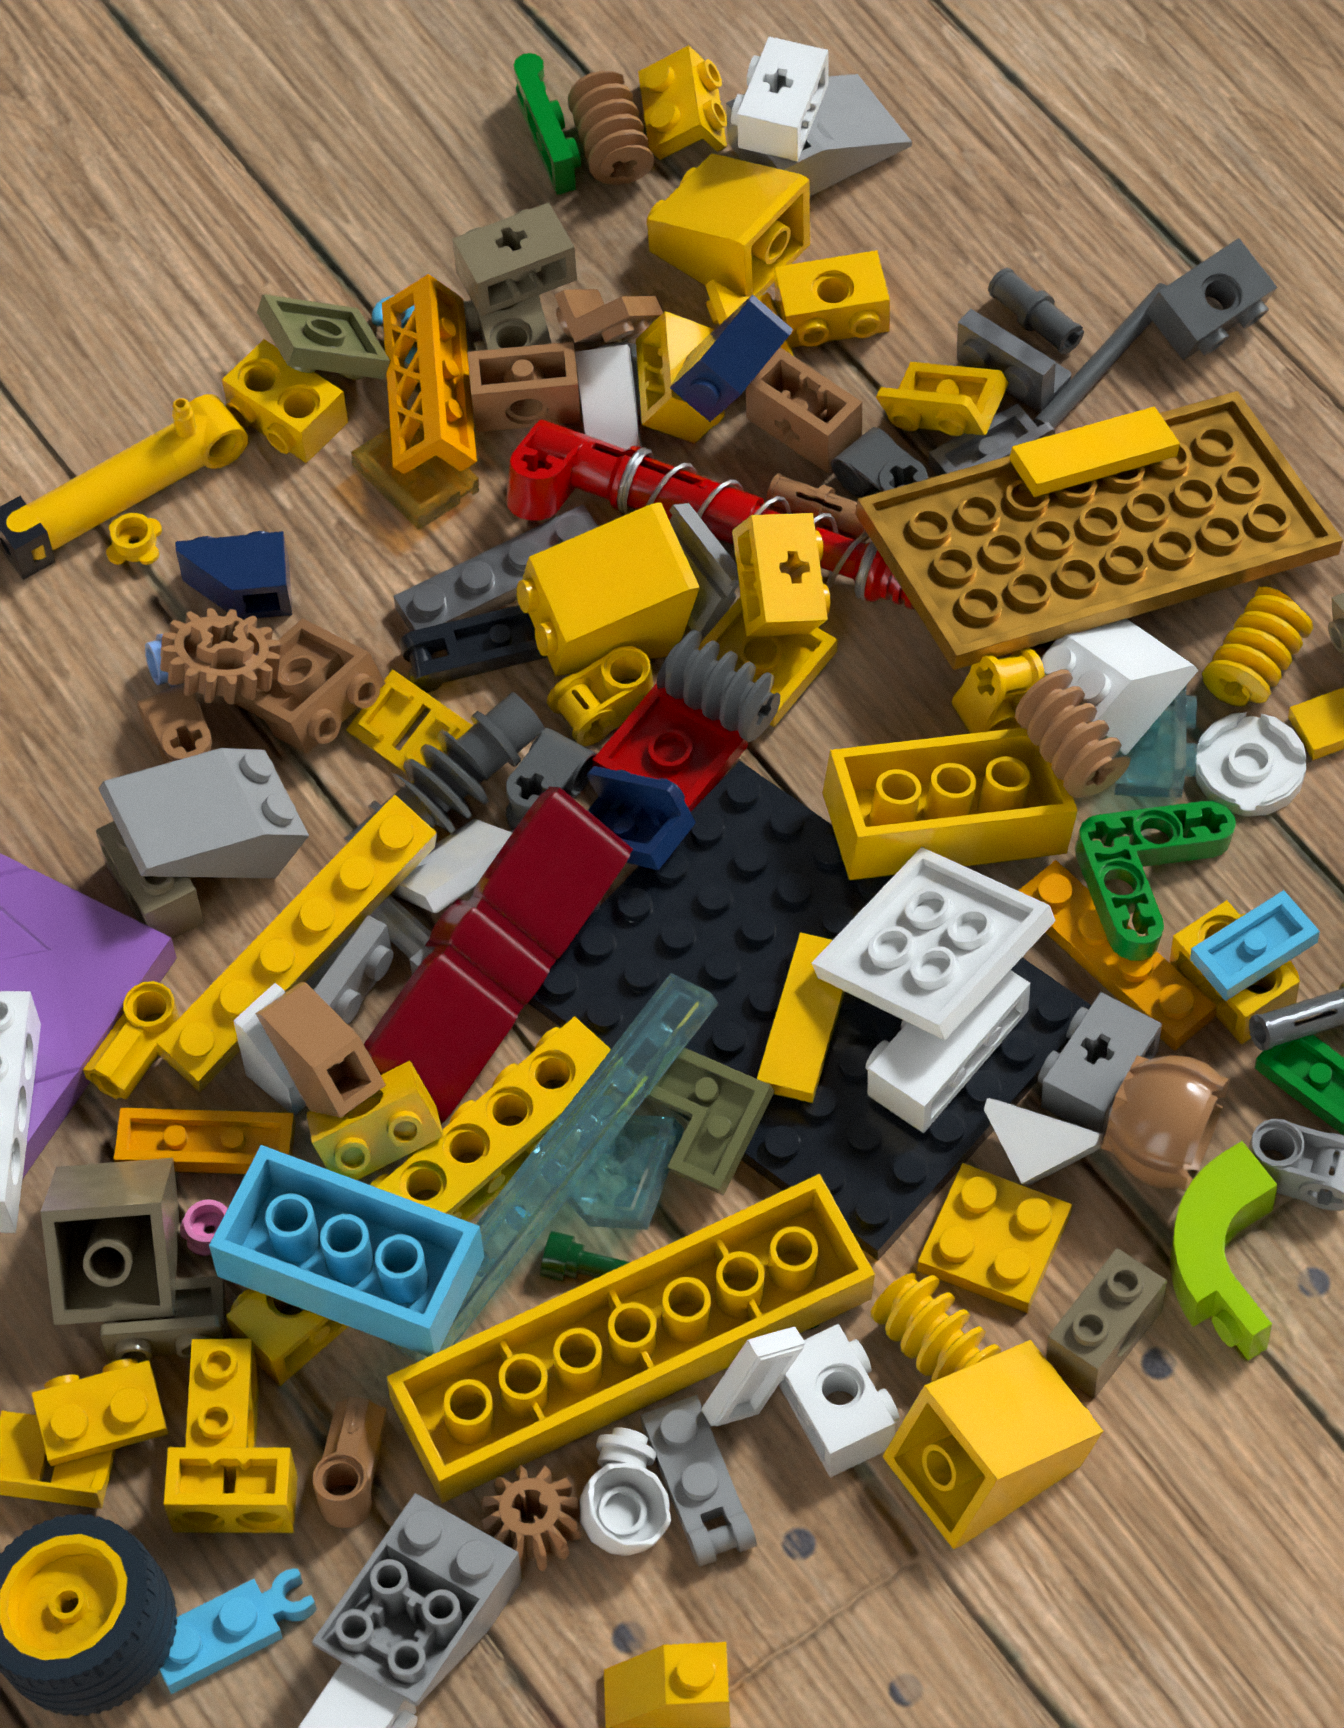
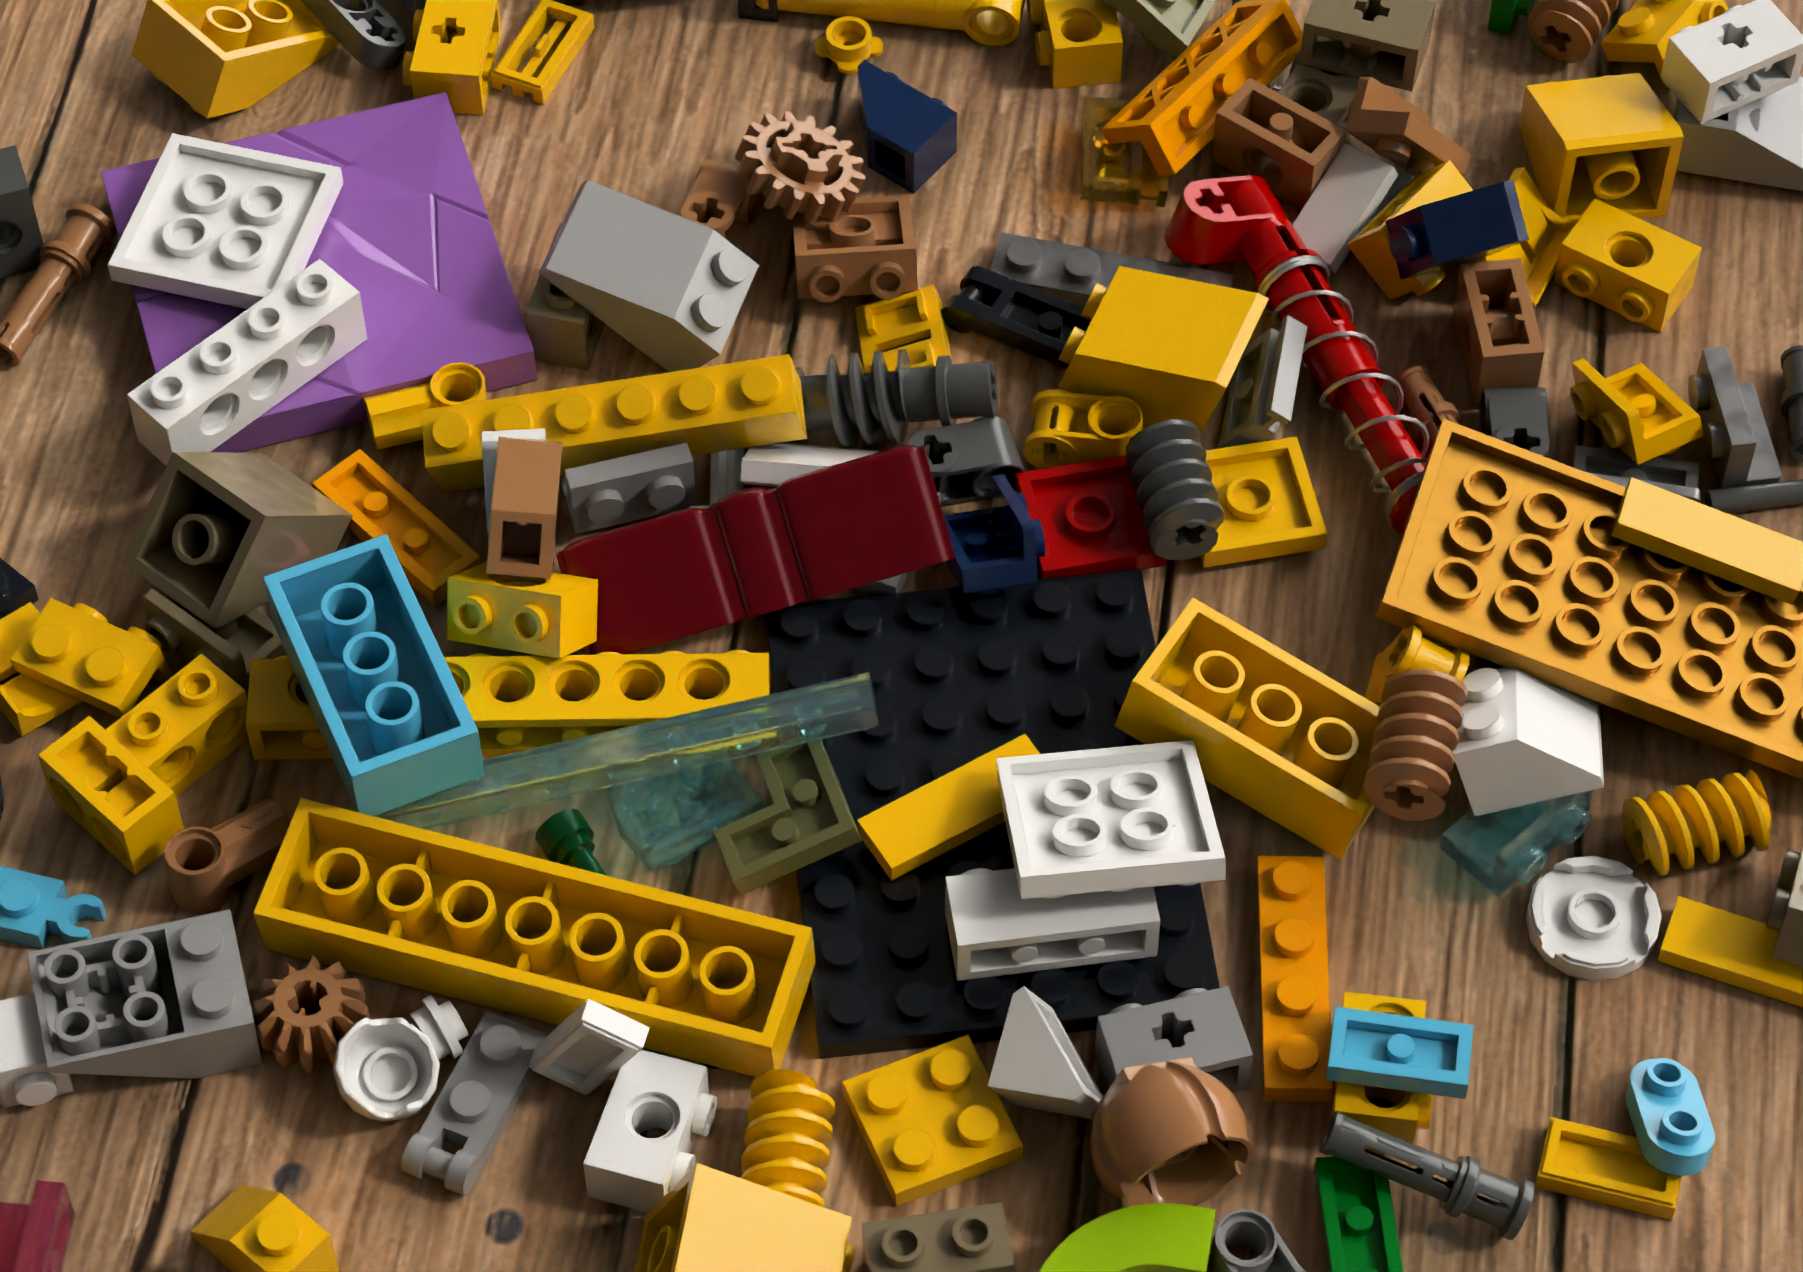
camera: 40 degrees right, 5 degrees down
yellow brick [732,513,831,637] -> none
green beam [1074,801,1236,961] -> none

